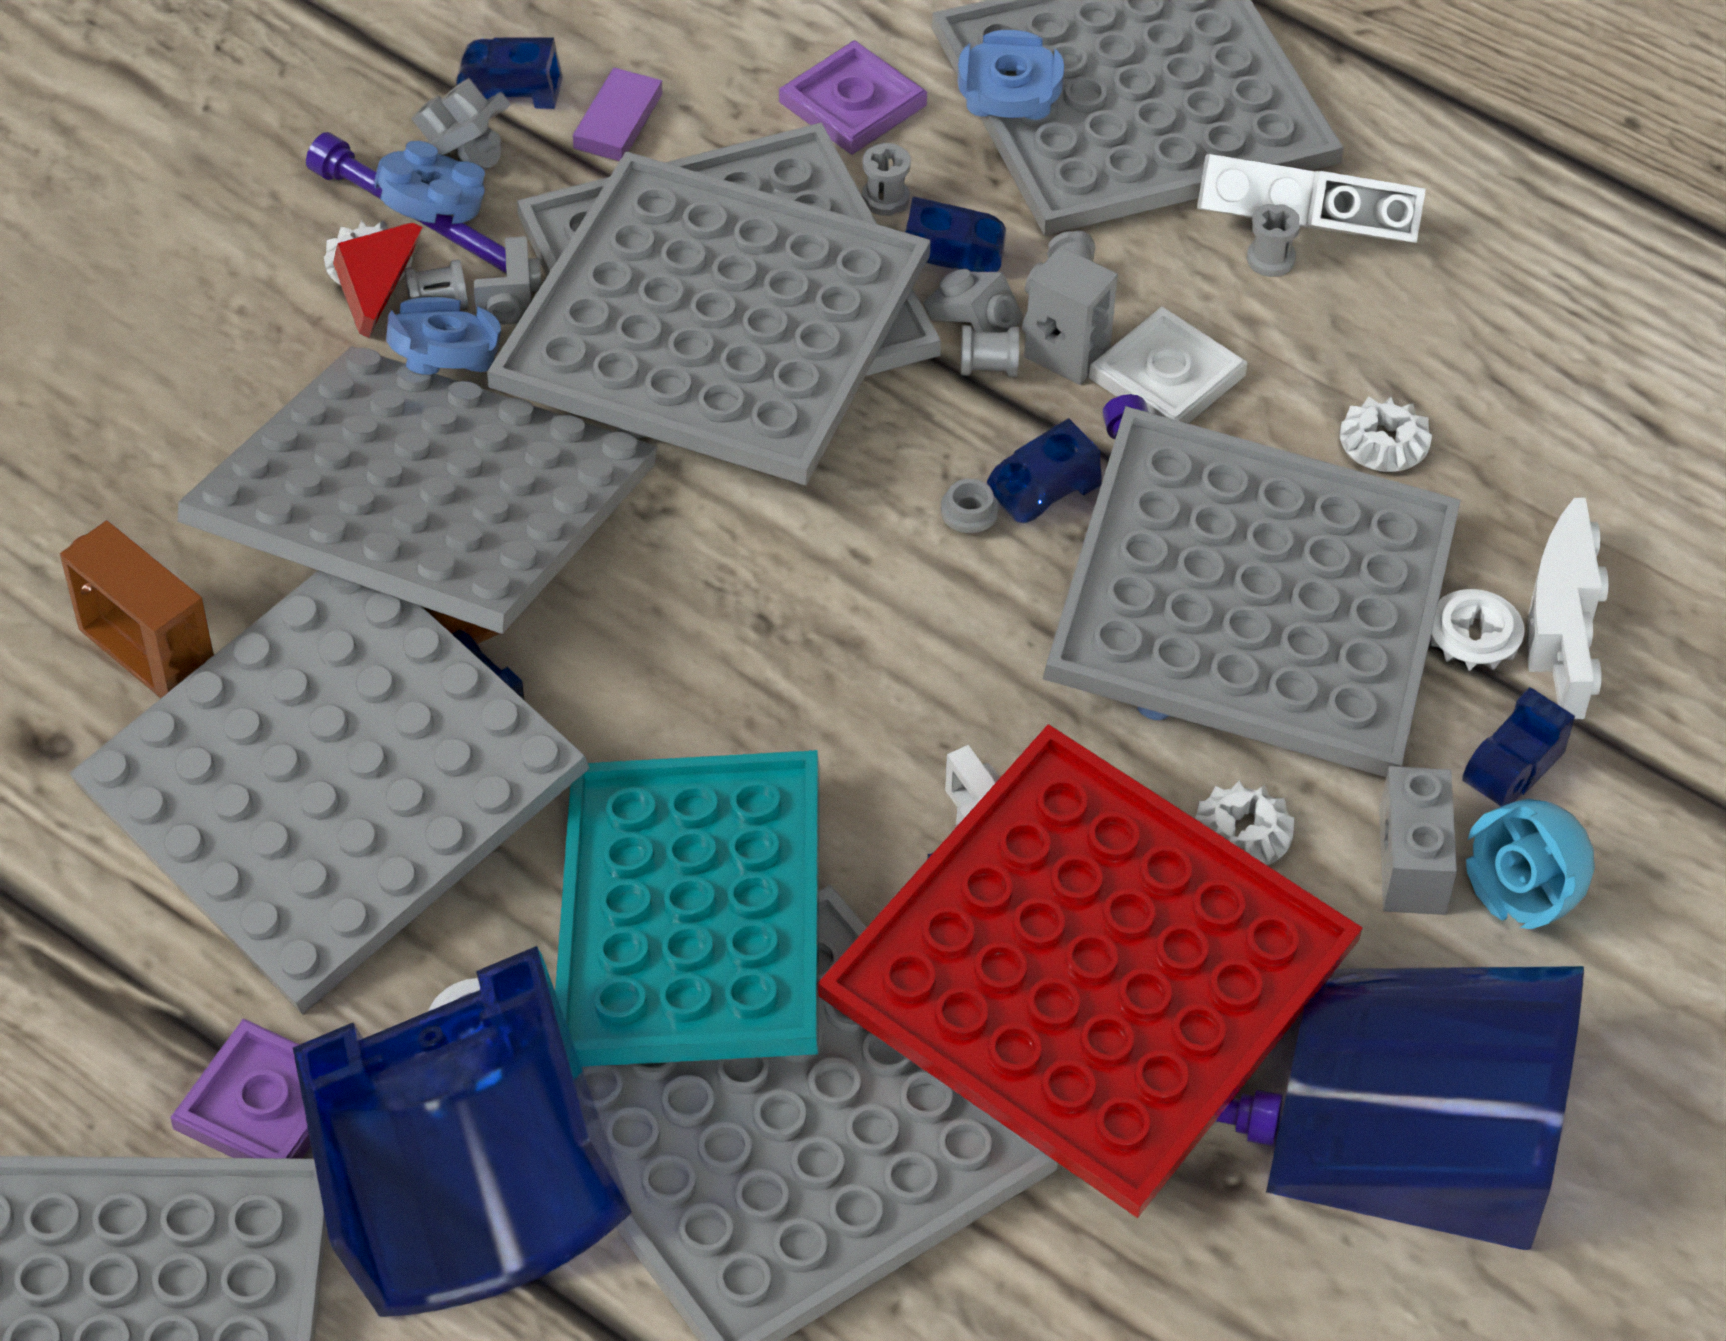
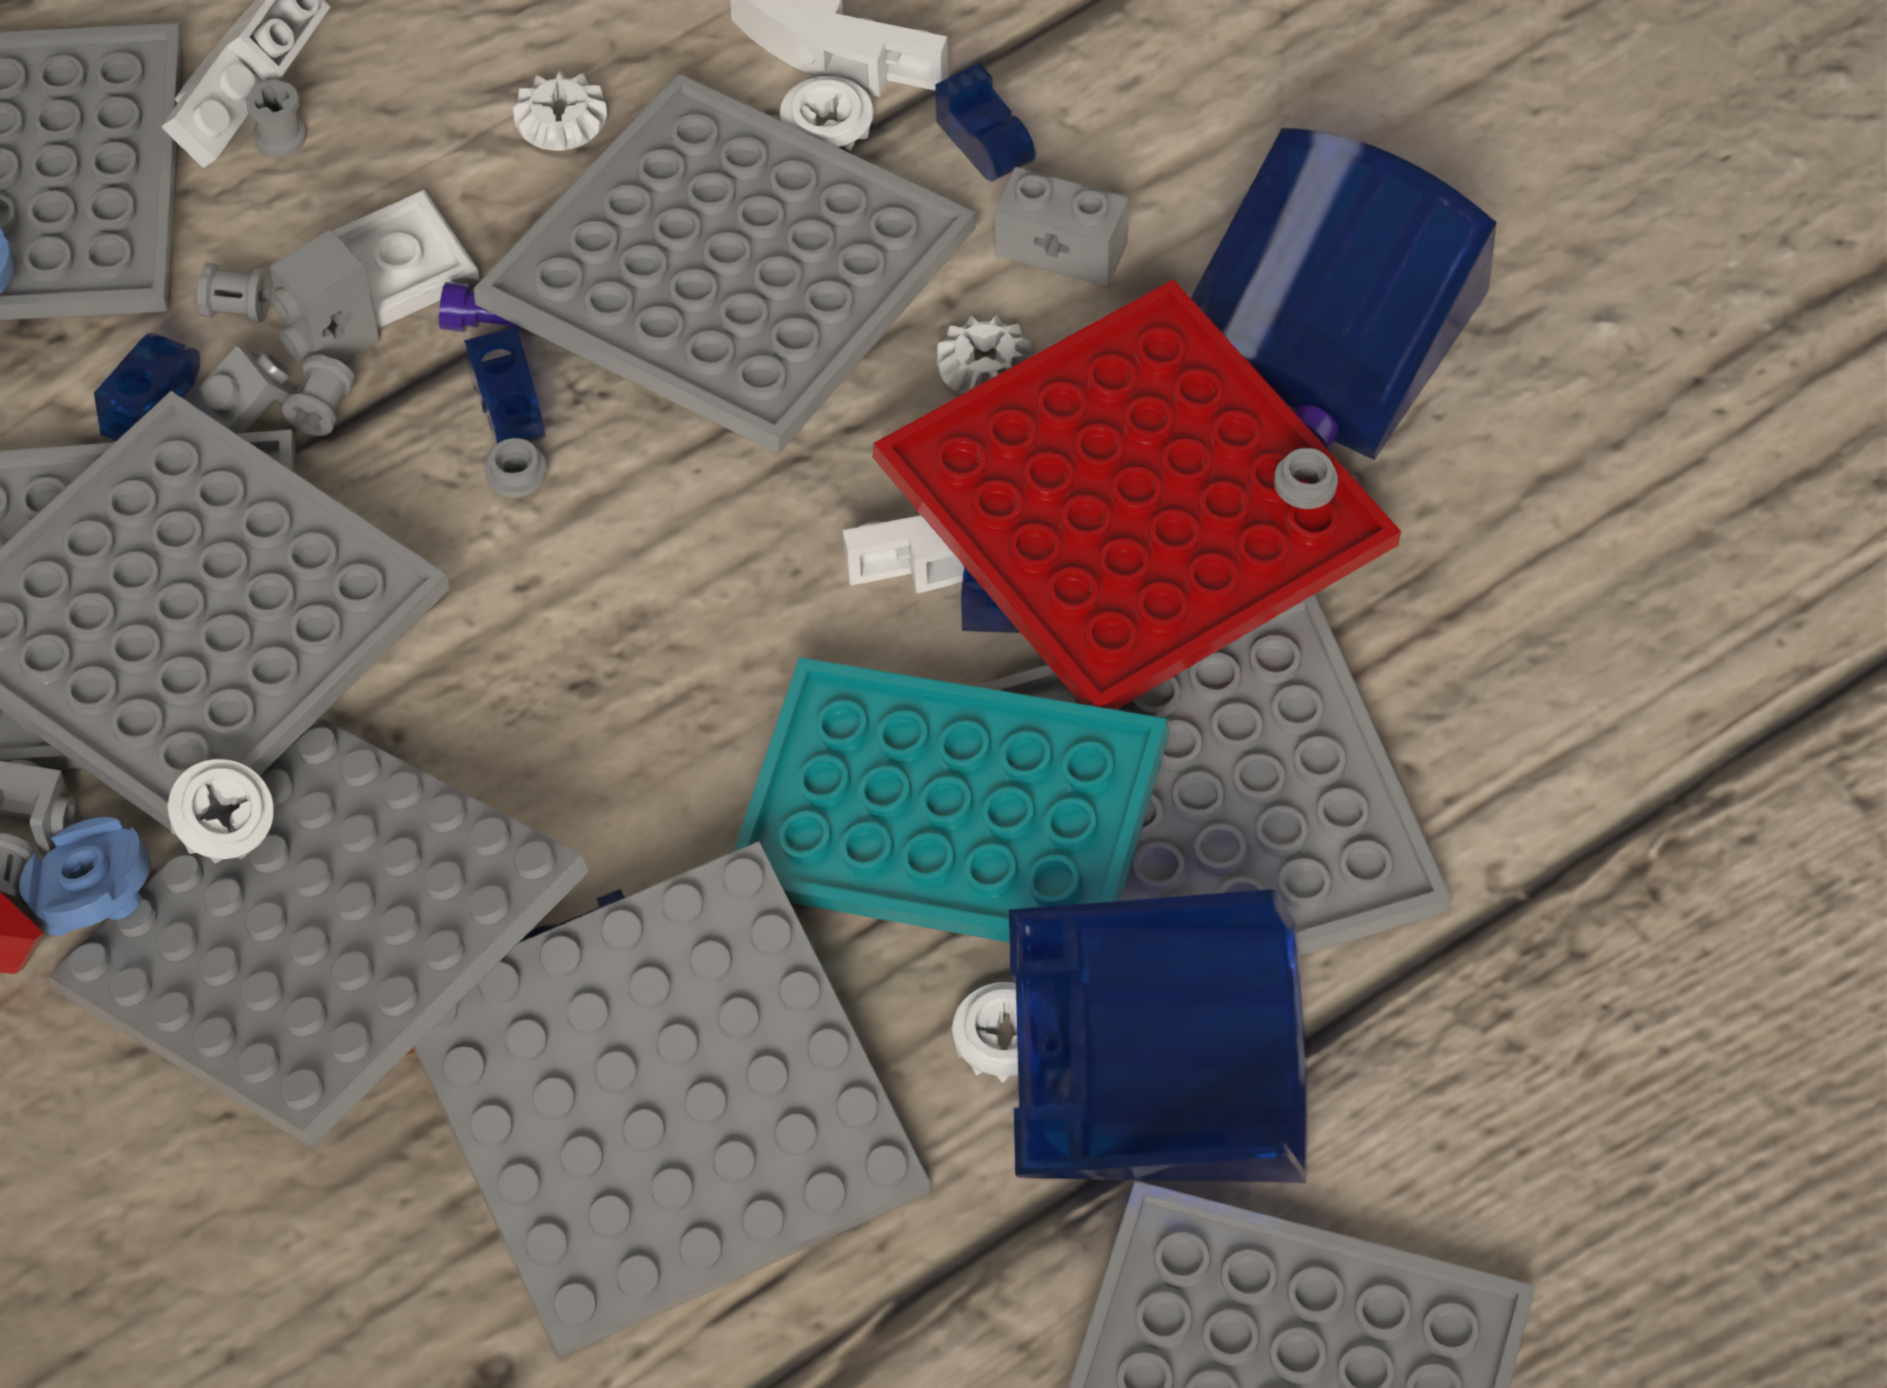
camera: 70 degrees left, 5 degrees up
dark orange window [59,520,214,698] -> none
medium lavender tile [170,1018,356,1159] -> none
light grey bush [862,143,911,216] -> none
medium azure cylinder [1466,799,1595,930] -> none
none -> white gear [167,759,274,863]
none -> light grey plate [1274,448,1338,509]

